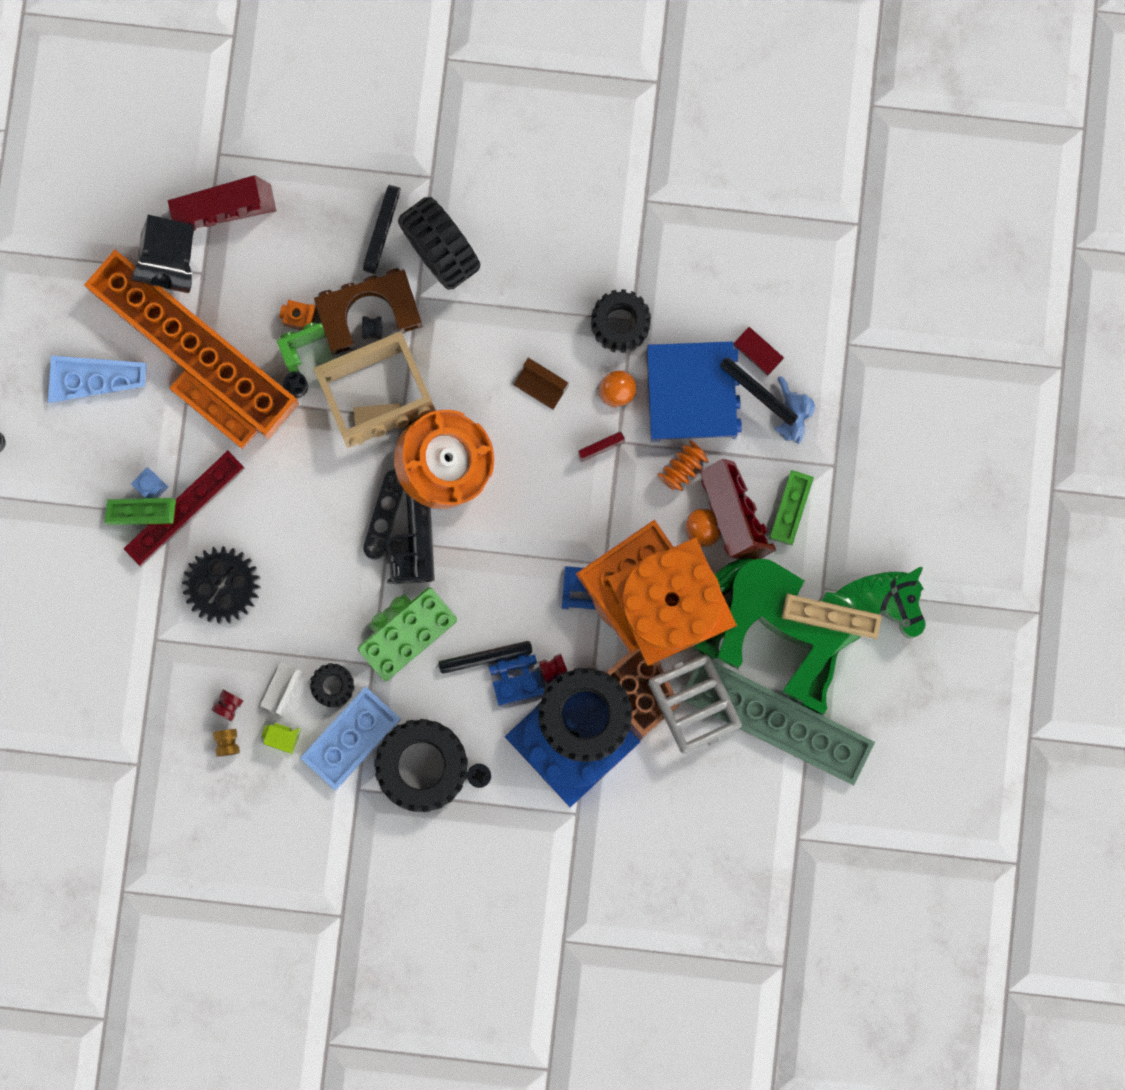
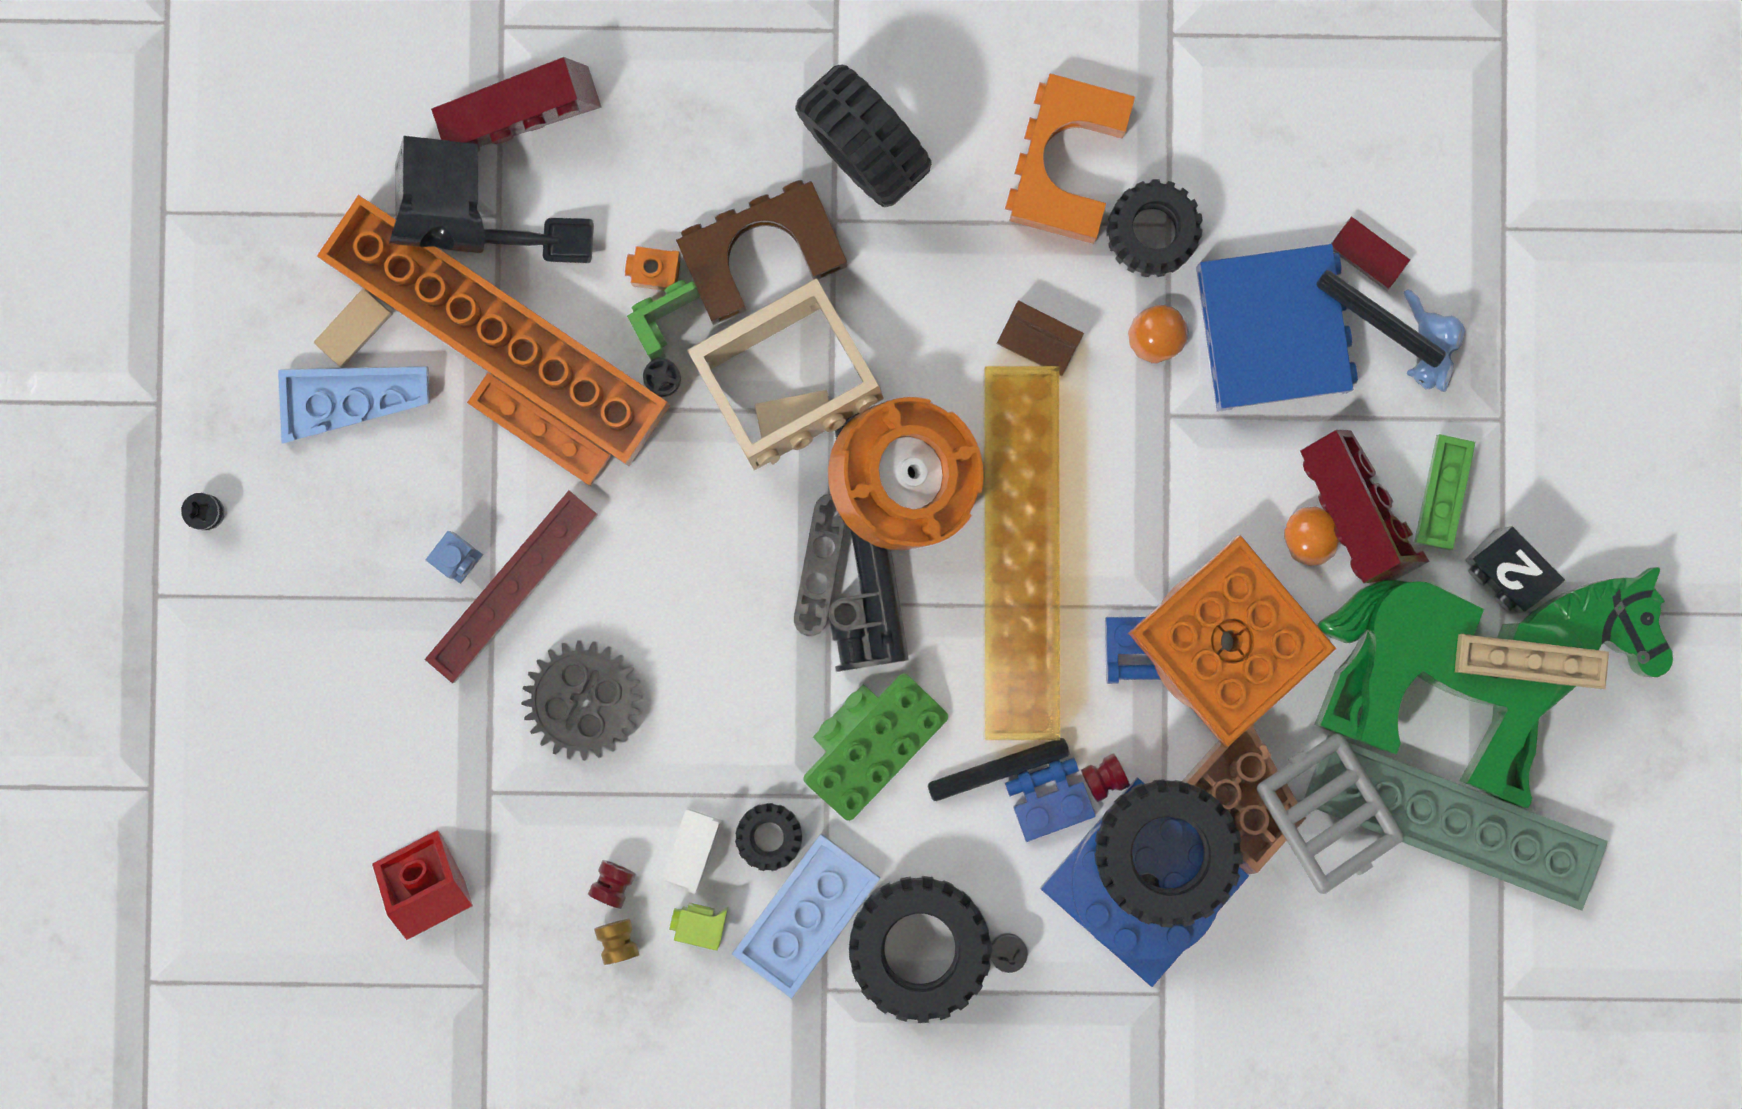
camera: 10 degrees left, 5 degrees up
bright green plate [104,498,176,525] -> none
black wheel [362,316,383,340] -> none
black beam [363,184,401,274] -> none
dark red tile [578,431,625,462] -> none
orange piece [607,537,737,666] -> none
orange piece [657,440,709,491] -> none
none -> tan tile [313,289,392,368]
none -> red slope [372,830,473,940]
none -> black piece [484,218,594,263]
none -> clear yellow brick [983,366,1060,740]
none -> orange arch [1005,73,1135,244]
none -> black slope [1465,526,1565,613]

